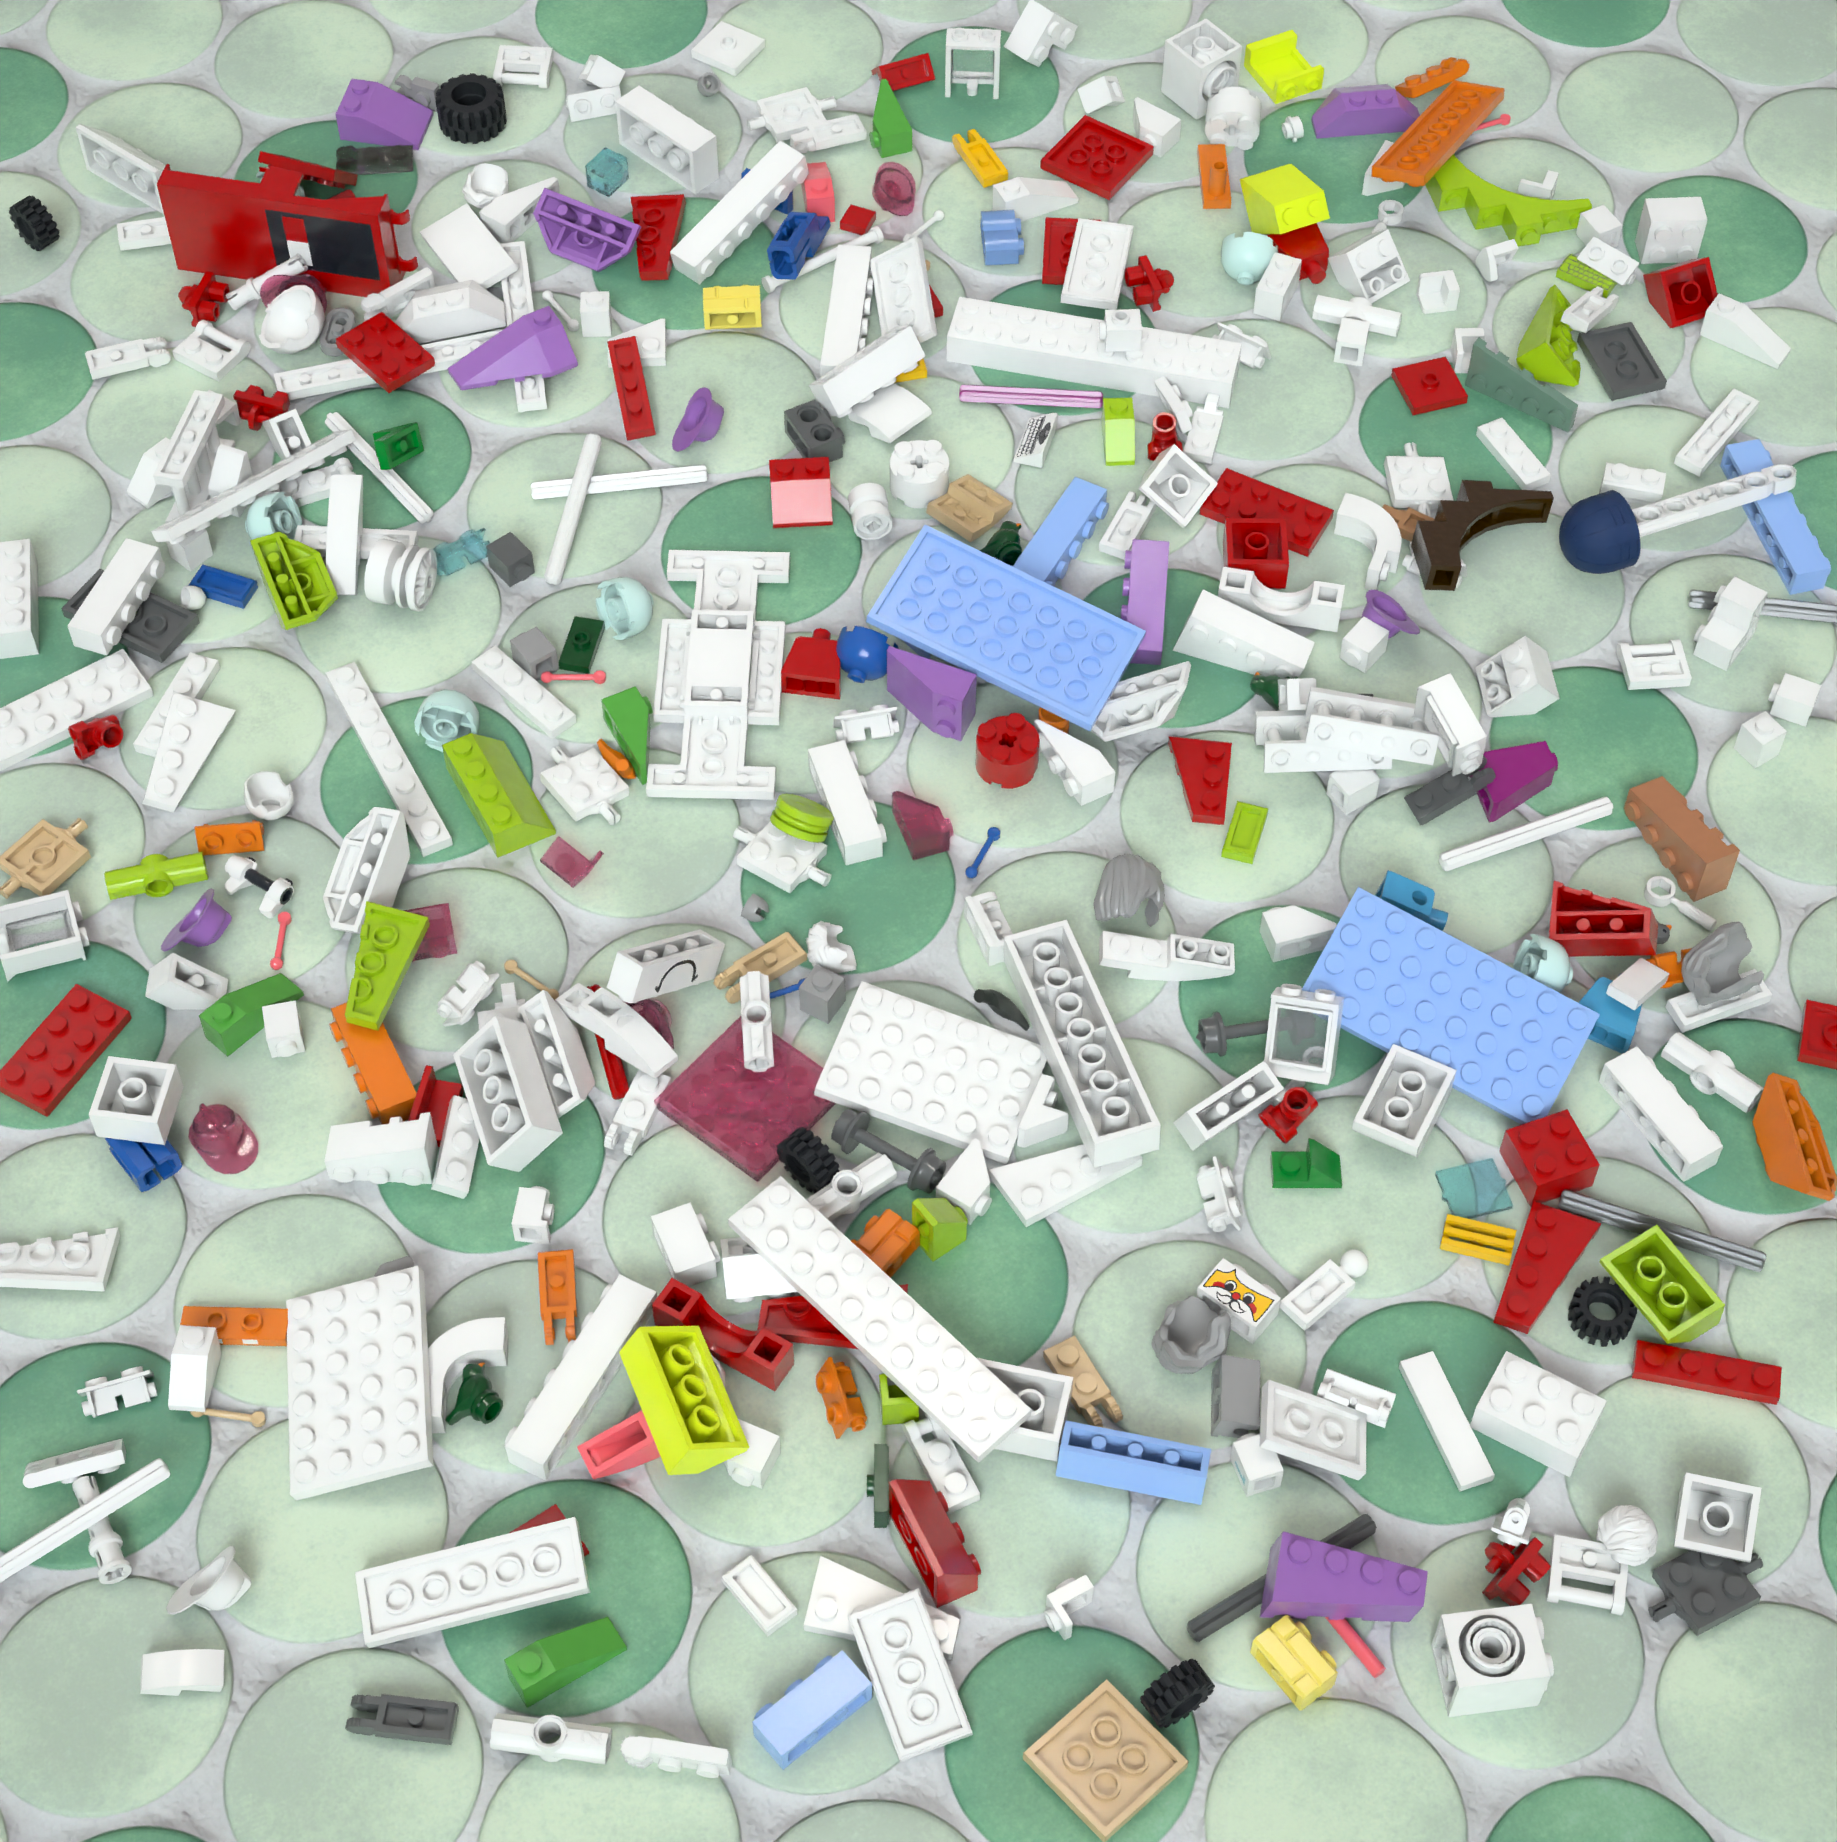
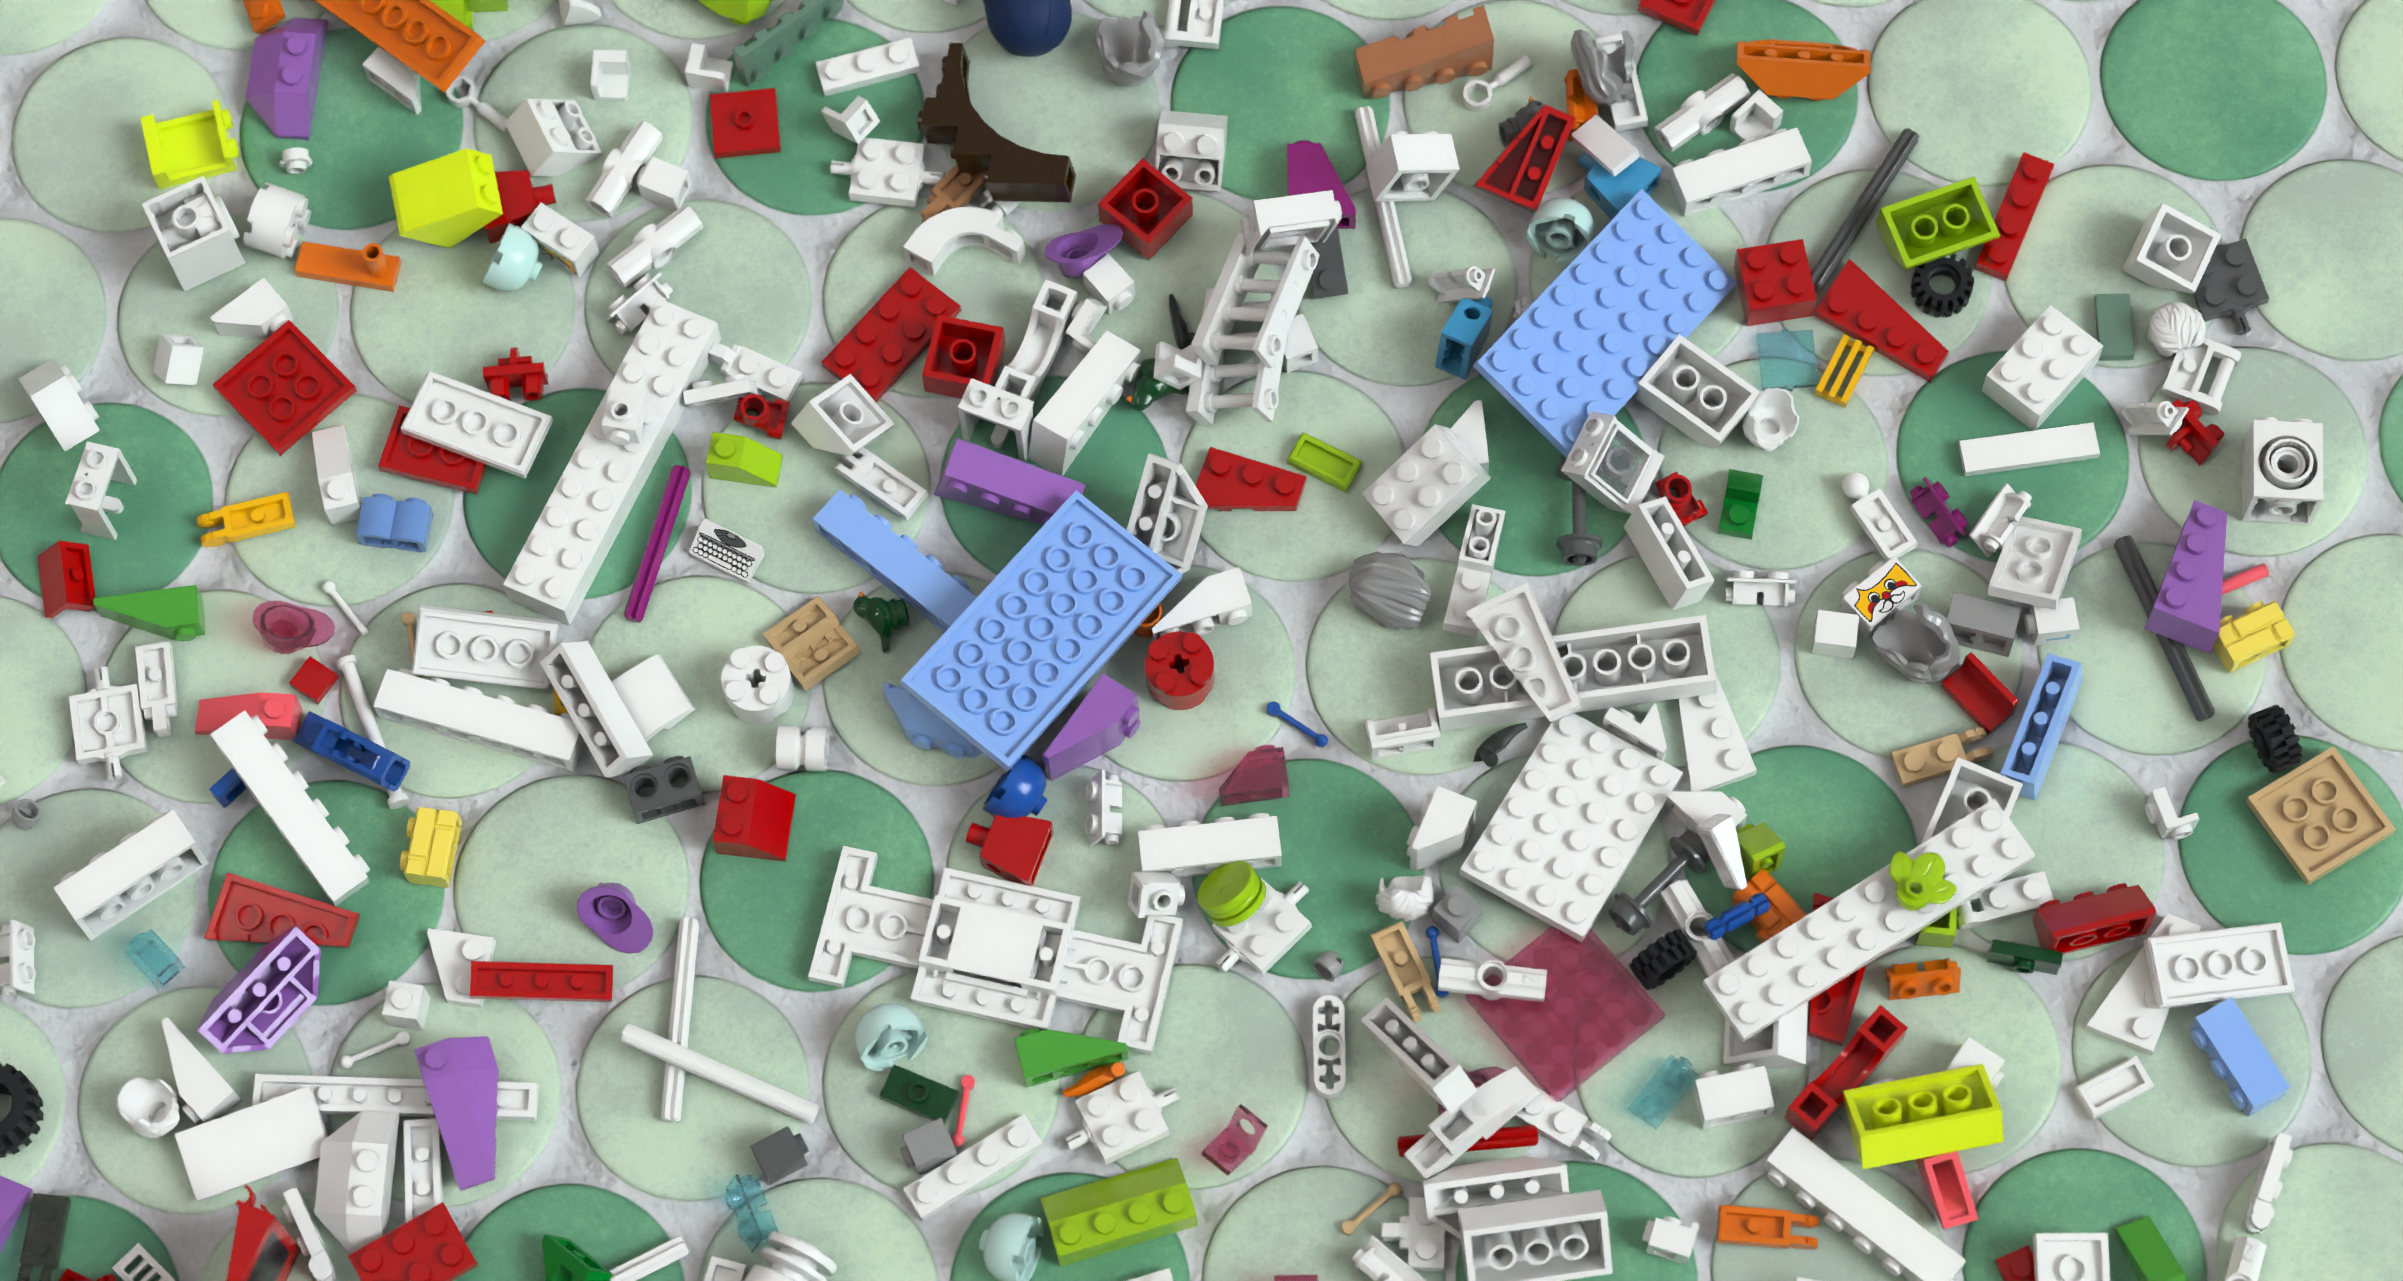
camera: 75 degrees left, 15 degrees up
none -> white piece [606,204,703,288]
none -> white panel [821,96,880,144]
none -> white window [958,378,1034,462]
none -> white bracket [1065,299,1108,353]
none -> light grey hair [1094,10,1164,87]
none -> red brick [1098,158,1193,260]
none -> white brick [1128,872,1185,918]
none -> white beam [1313,995,1346,1099]
none -> white brick [1362,424,1491,547]
none -> white brick [1366,131,1460,202]
none -> white slope [1406,786,1477,872]
none -> white hinge [1428,266,1495,304]
none -> white wing [1465,582,1583,722]
none -> clear light blue hinge [1628,1054,1699,1130]
none -> white slope [1696,813,1747,890]
none -> blue axle [1704,893,1770,940]
none -> white panel [1729,90,1783,141]
none -> white hair [1742,388,1799,451]
none -> white panel [1811,610,1859,659]
none -> lime plate [1889,851,1957,911]
none -> magenta hinge [1909,477,1970,548]
none -> red panel [1941,652,2019,736]
none -> sand green tile [2094,293,2135,361]

